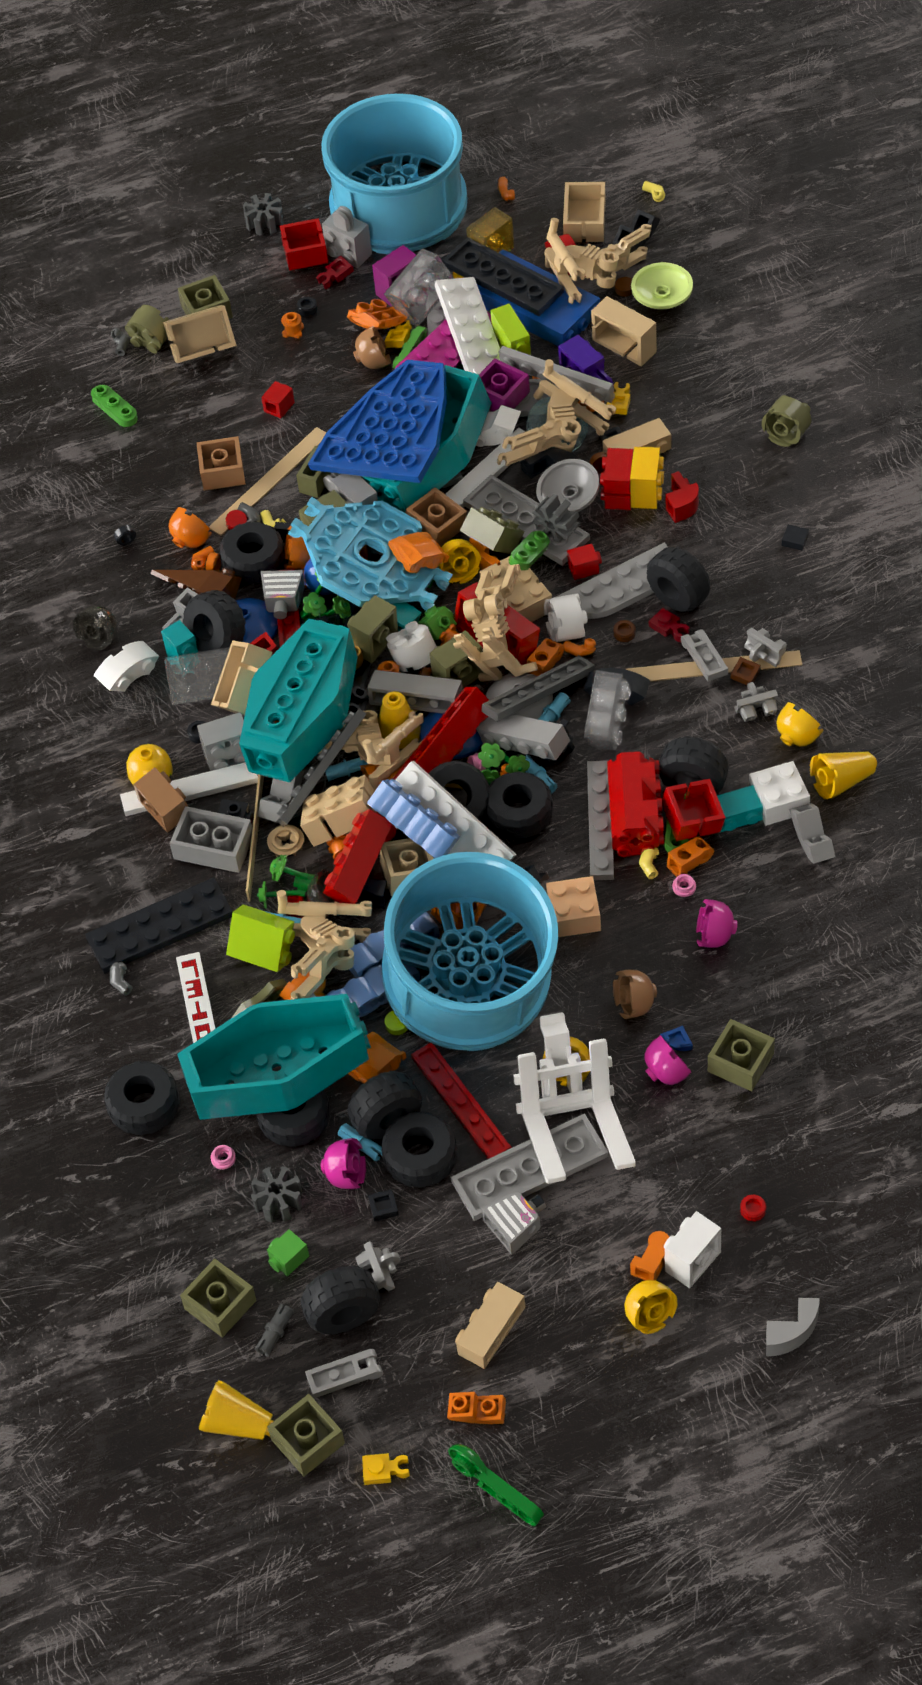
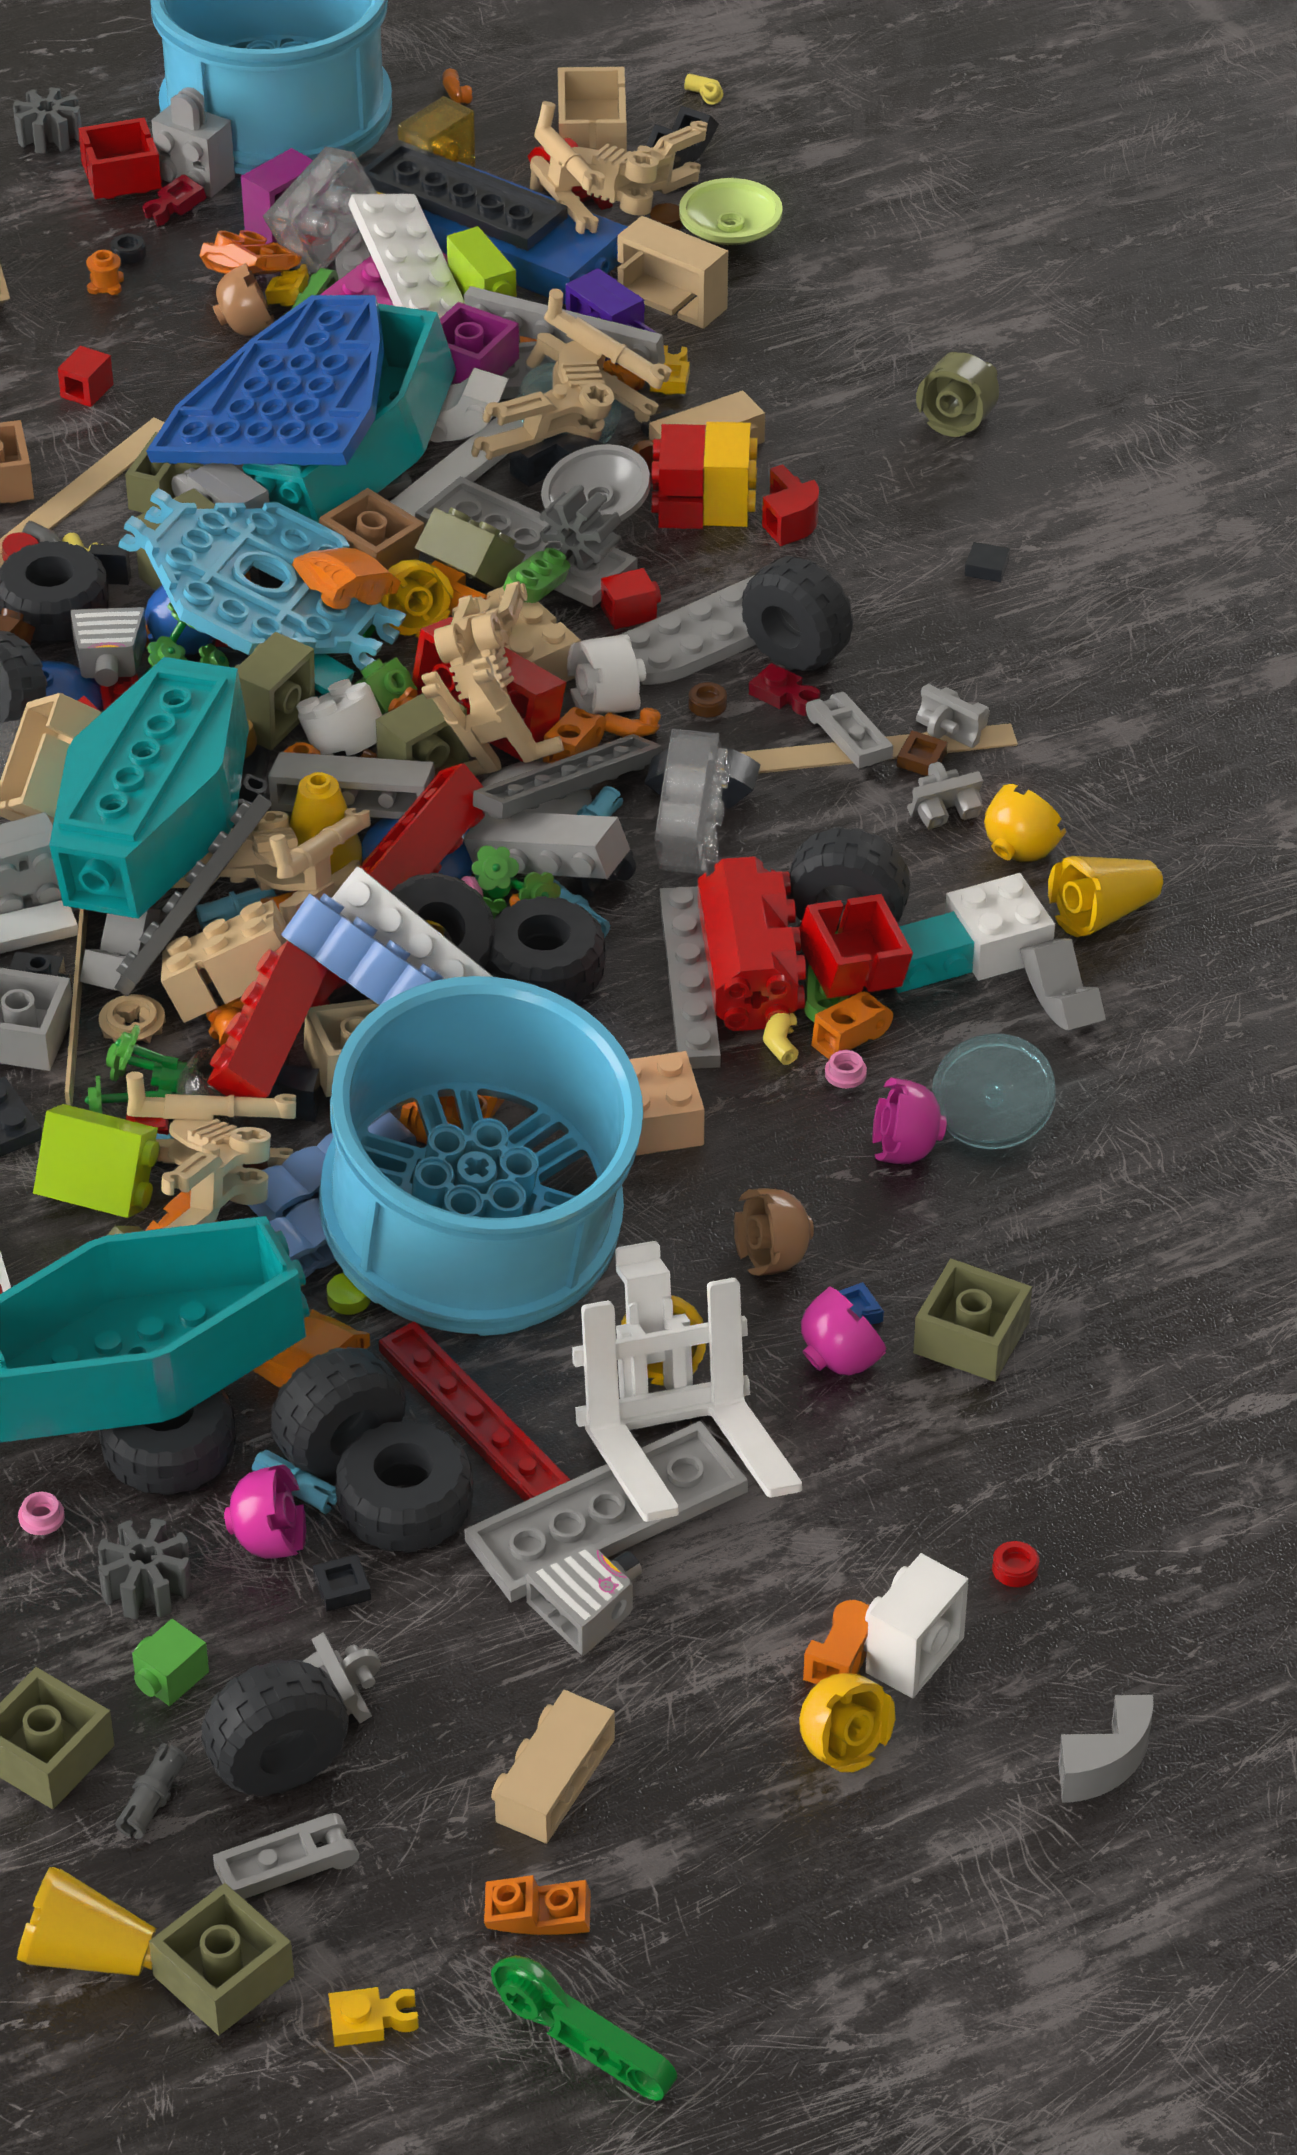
camera: 10 degrees left, 10 degrees down
orange cylinder [284,526,310,570] -> none
none -> clear light blue piece [932,1034,1056,1149]

